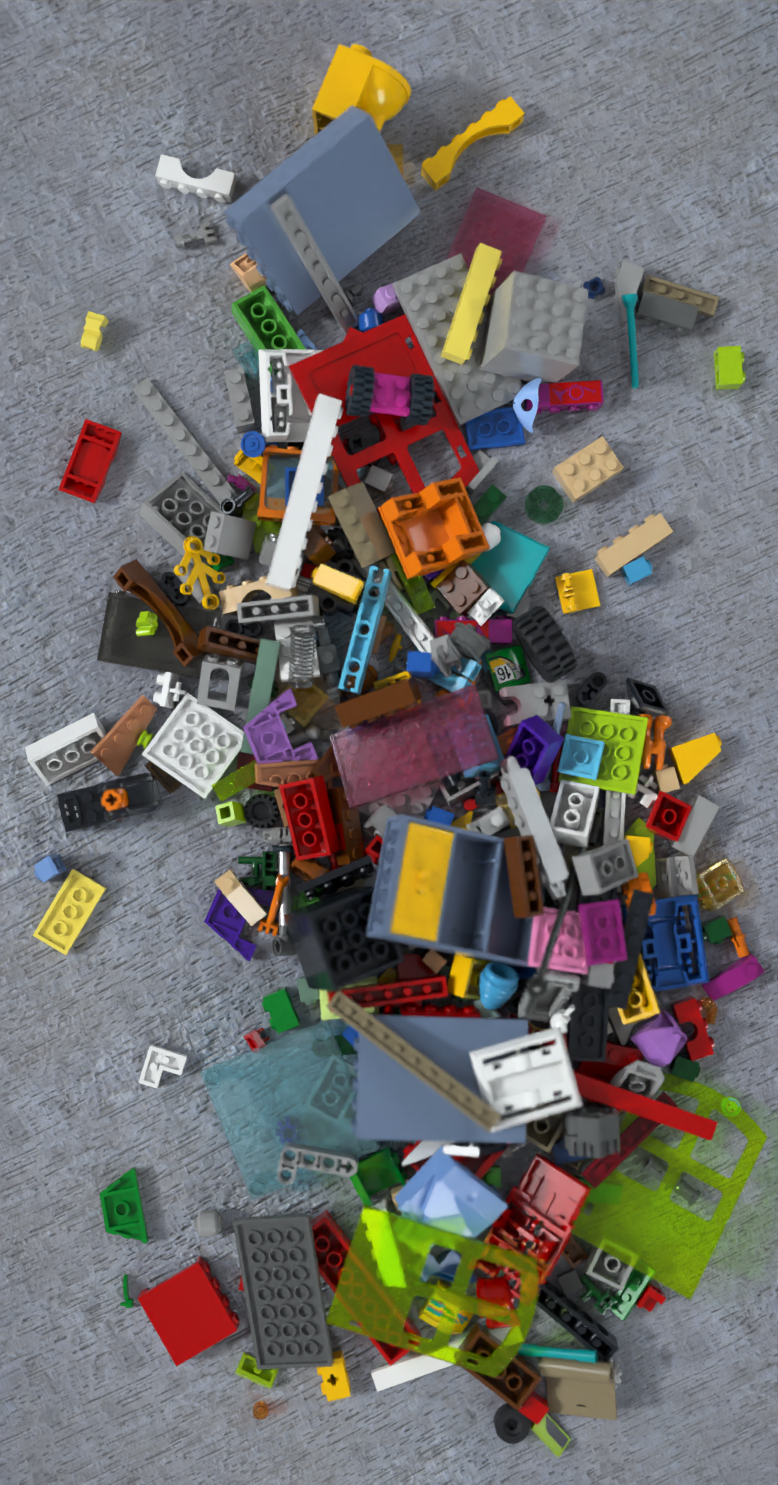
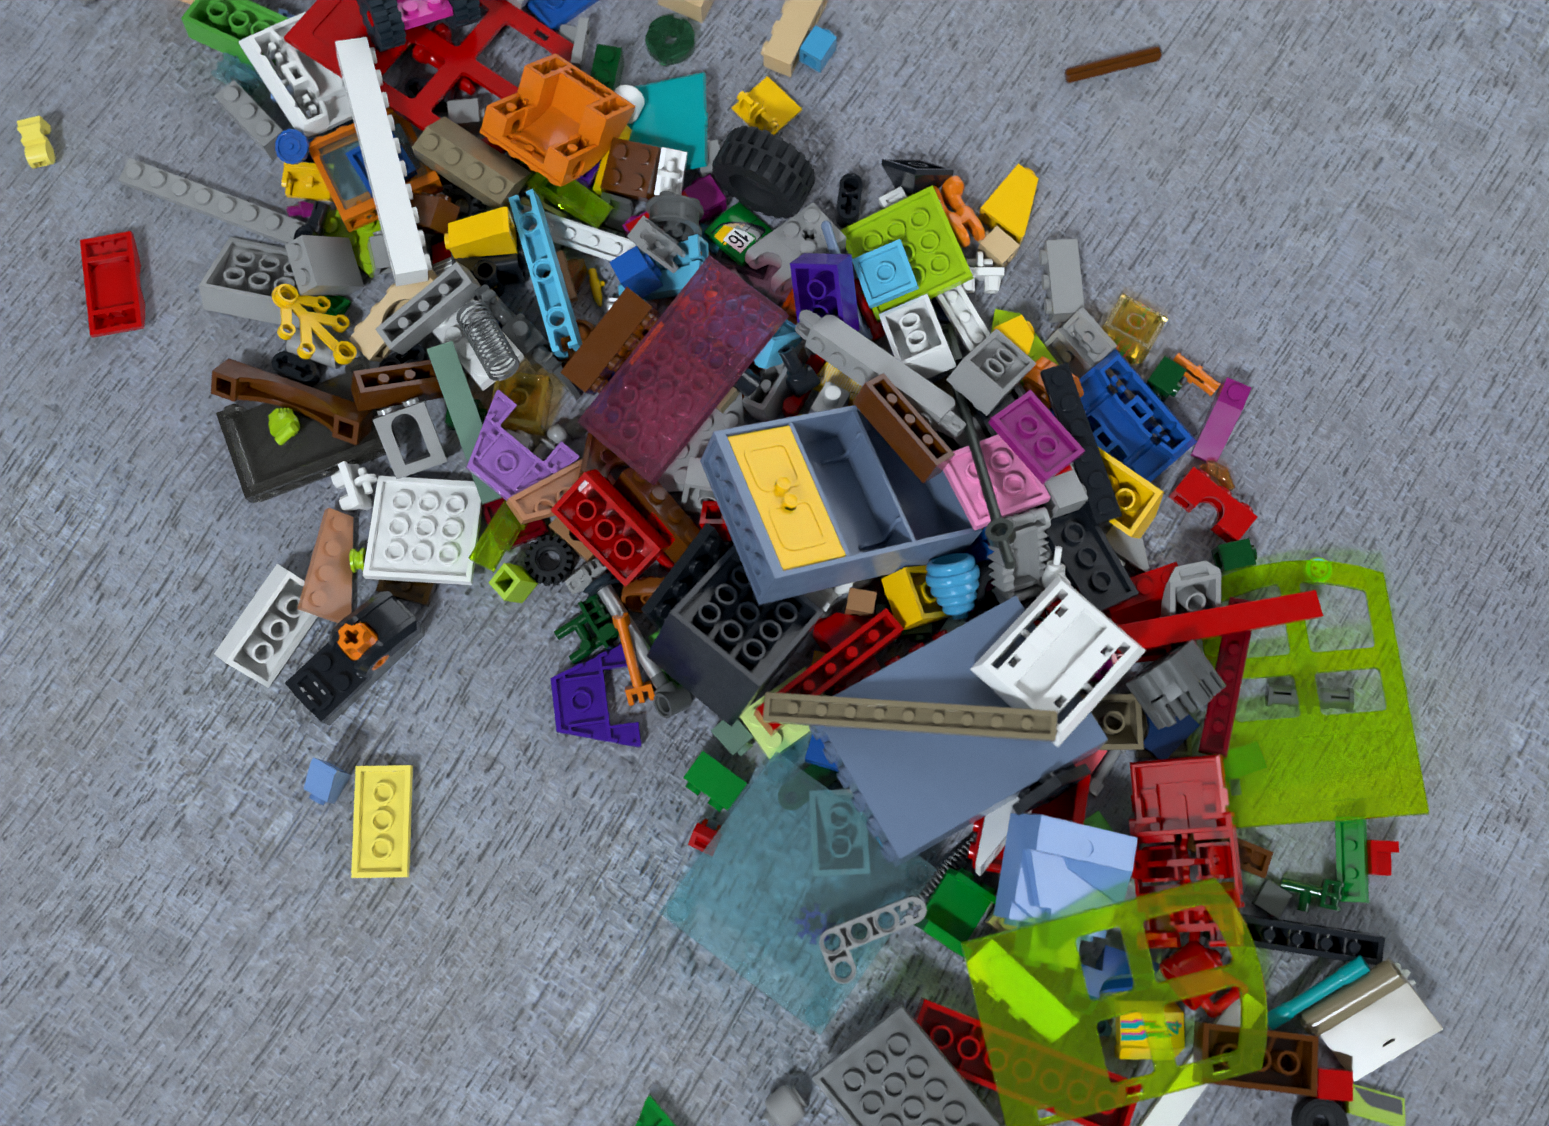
camera: 30 degrees left, 10 degrees down
white plate [139,1044,188,1088] -> none
tan slope [214,869,267,926] -> none
light grey brick [584,1231,639,1291] -> none
medium lavender piece [631,1010,687,1067] -> none
red slope [645,791,692,842] -> none

